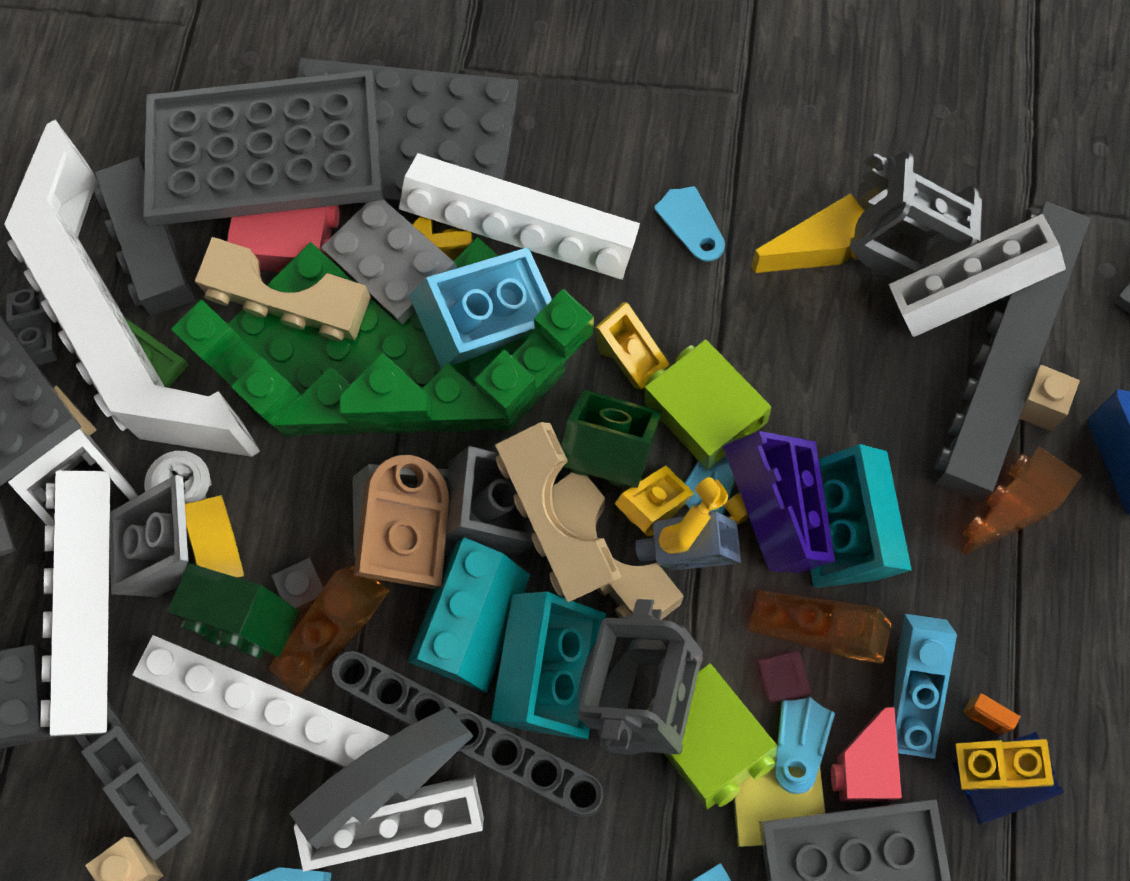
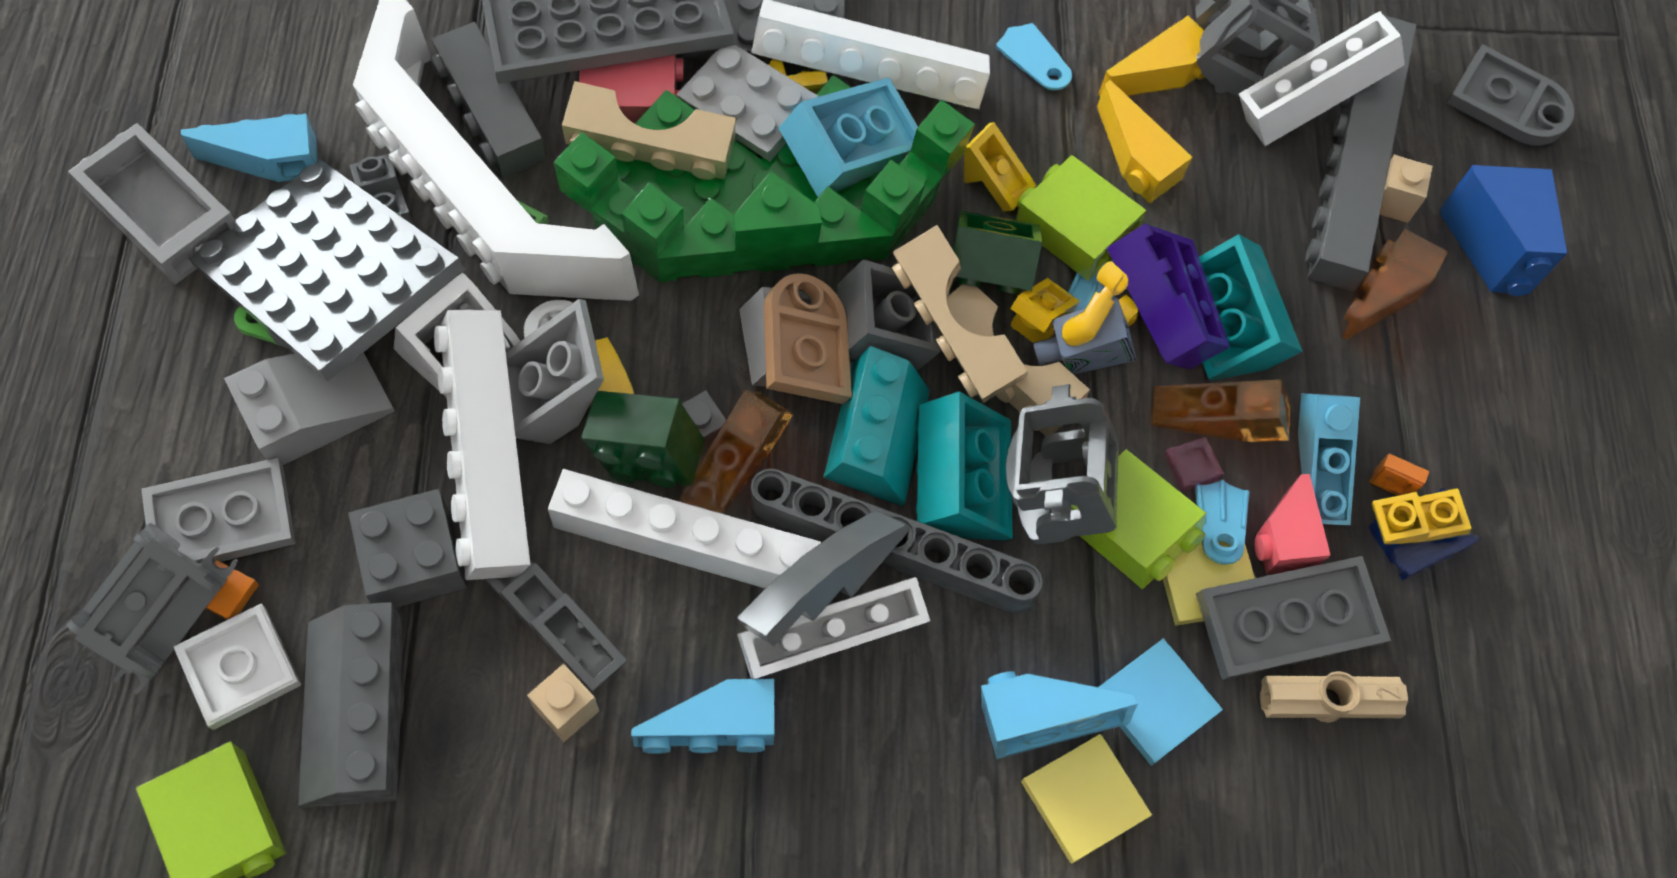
camera: 15 degrees left, 5 degrees down
none -> yellow slope [1097,80,1192,203]

